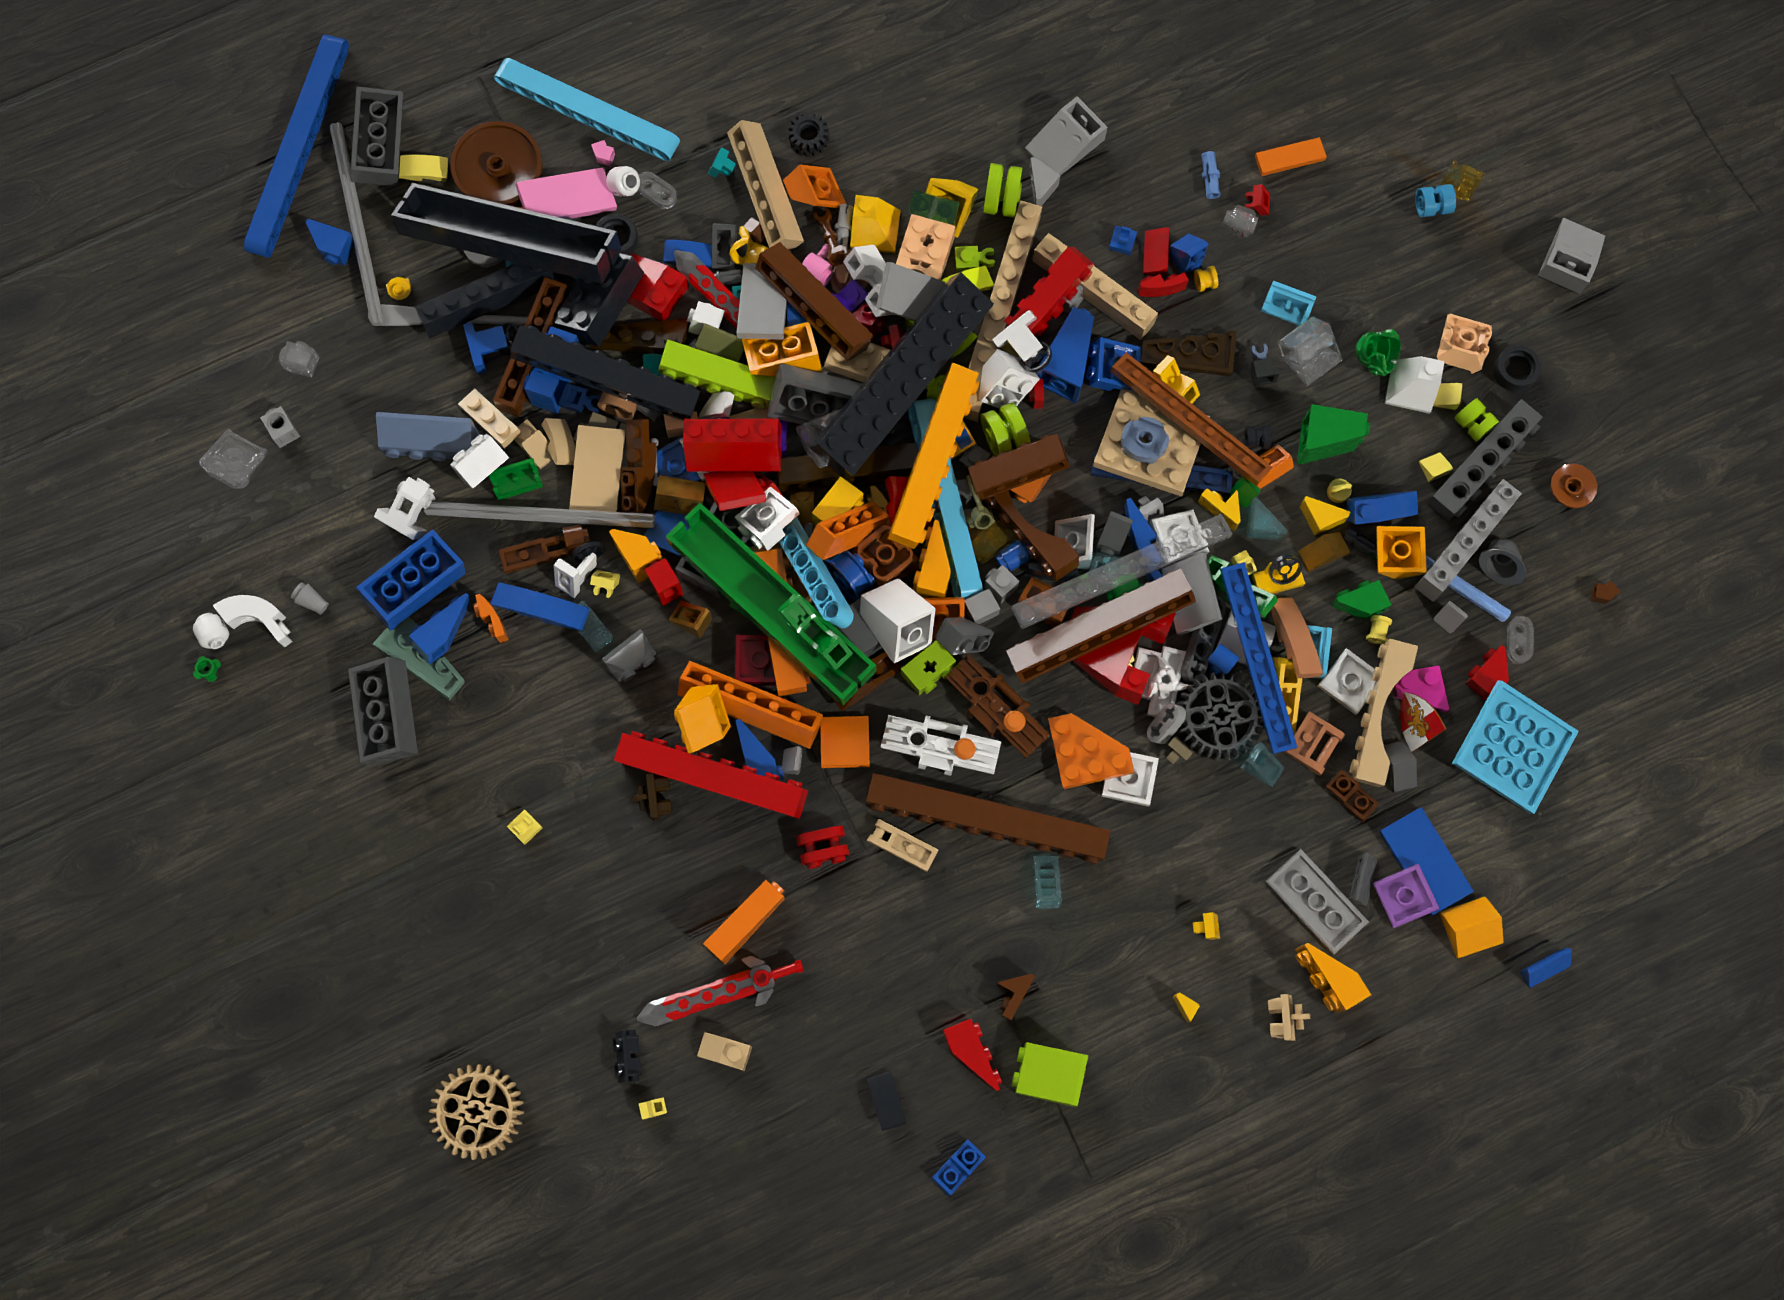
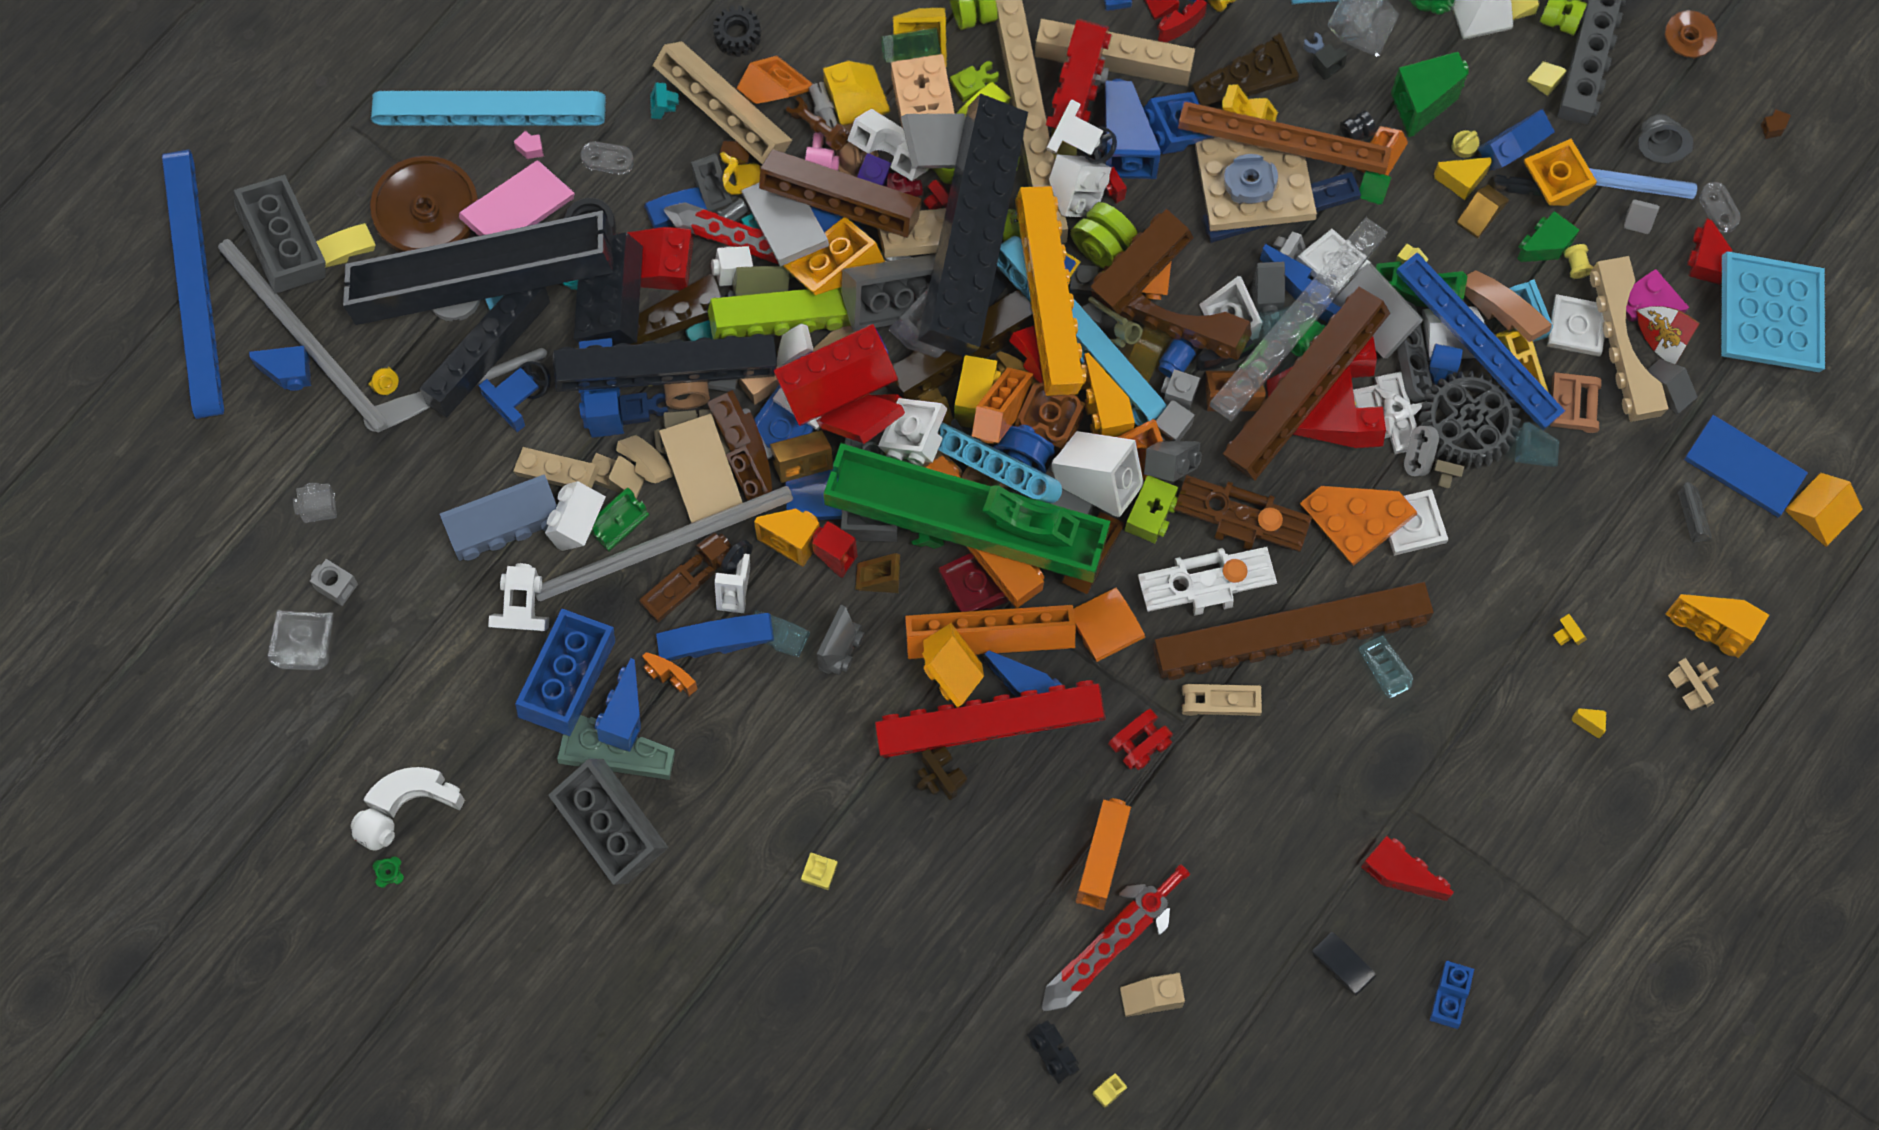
camera: 25 degrees left, 5 degrees down
light grey cone [291,582,329,615] -> none
reddish brown brick [493,277,569,417] -> none
light yellow tile [590,570,620,598] -> none
white head [606,166,640,197] -> none
light grey slope [782,746,802,775] -> none
reddish brown slope [996,974,1035,1021] -> none
lime slope [1011,1042,1088,1107] -> none
yellow slope [1198,488,1241,531] -> none
clear light blue slope [1247,497,1287,541] -> none
piece [1252,555,1305,594] -> none
light grey tile [1265,849,1369,955] -> none
reddish brown slope [1326,770,1379,823] -> none
medium lavender tile [1373,864,1439,928] -> none
light grey brick [1415,479,1522,602] -> none

